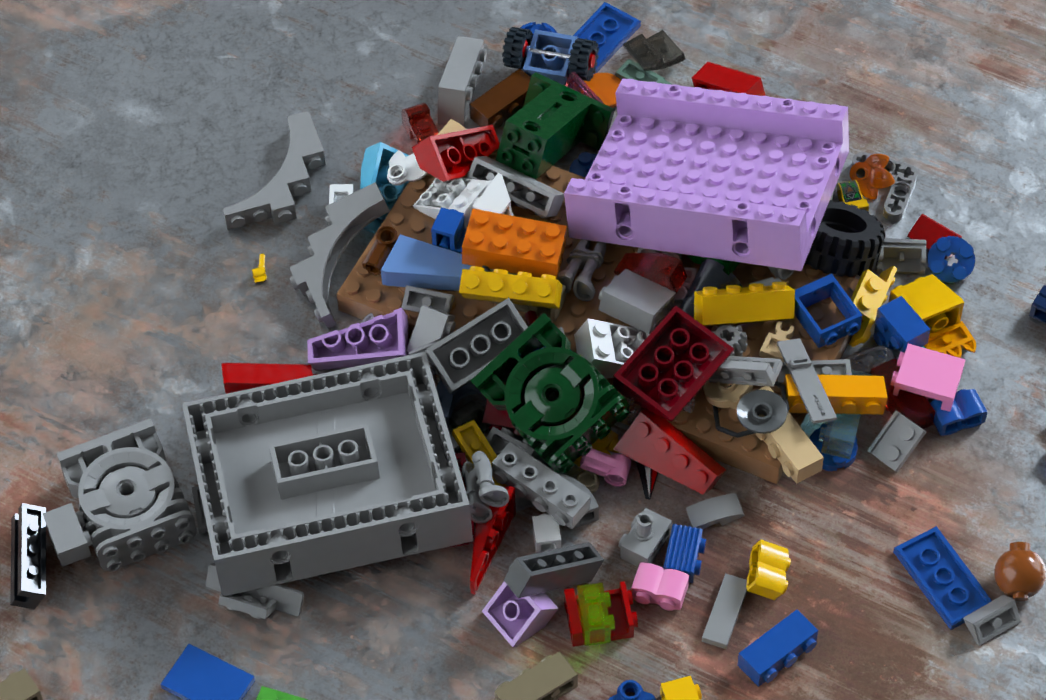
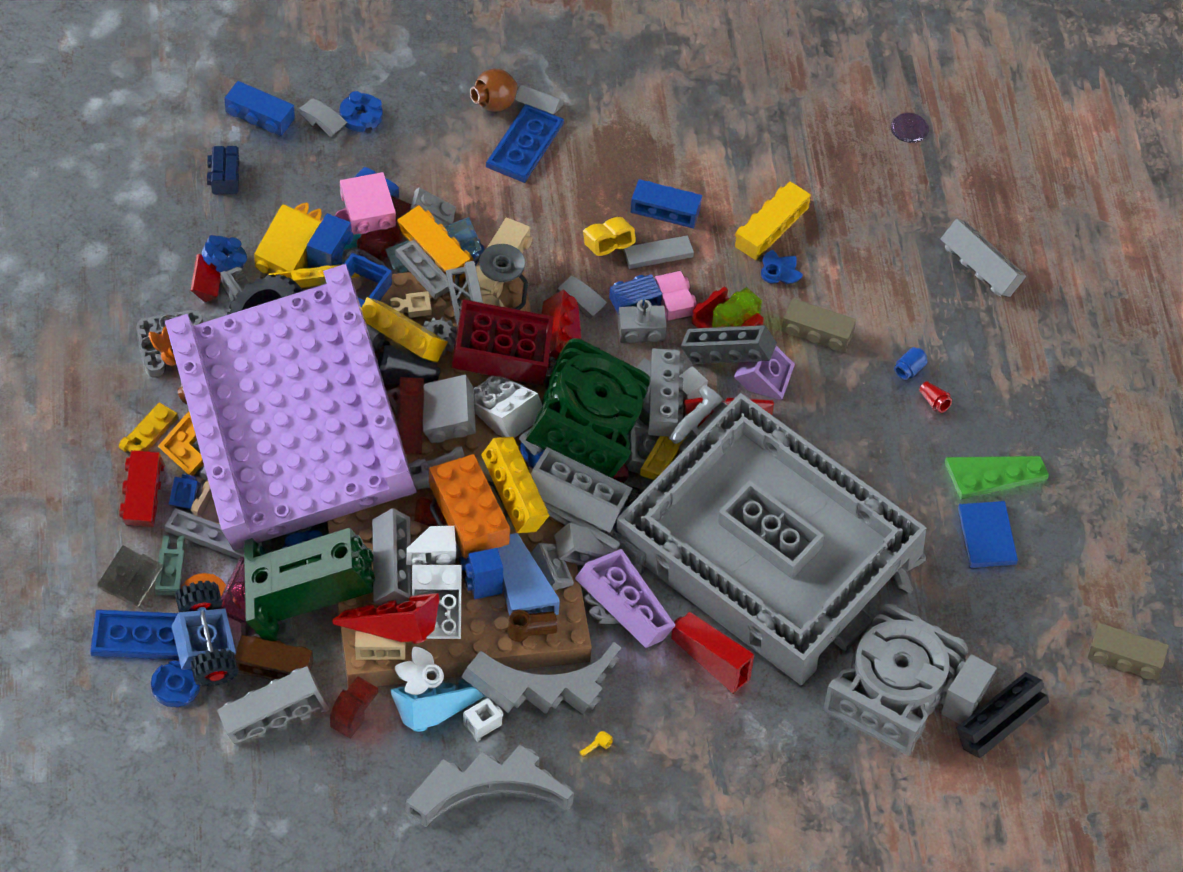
camera: 130 degrees left, 0 degrees up
light grey piece [777,338,837,424] -> none

